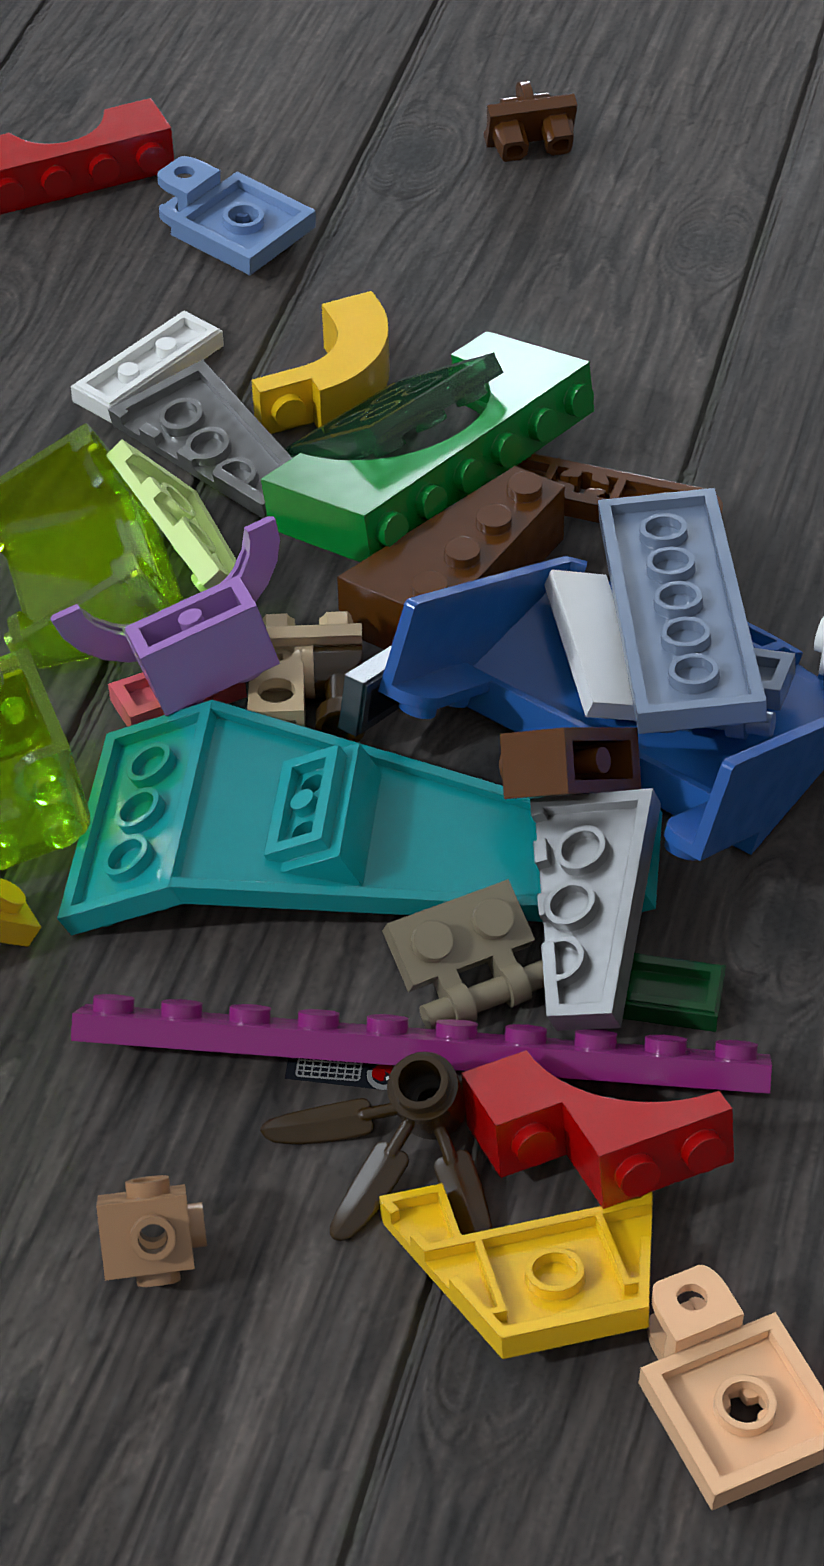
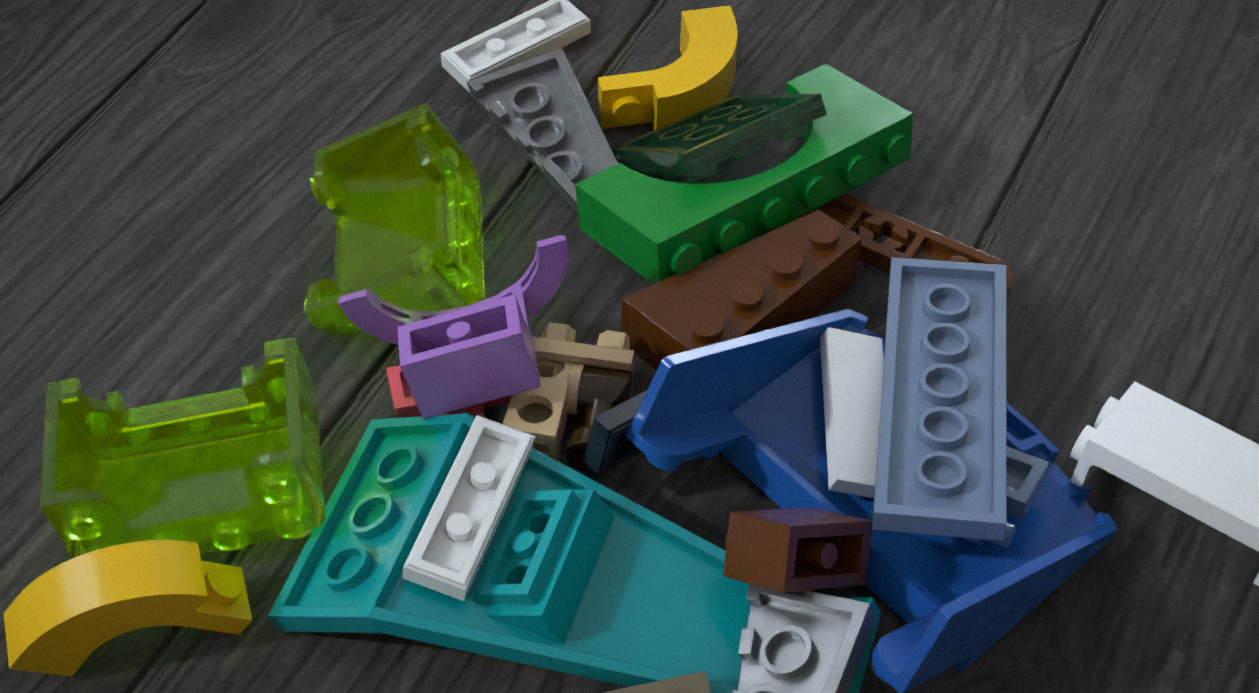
camera: 10 degrees right, 5 degrees up
yellowish green wing [106,439,236,592] -> none
none -> white tile [402,415,535,601]

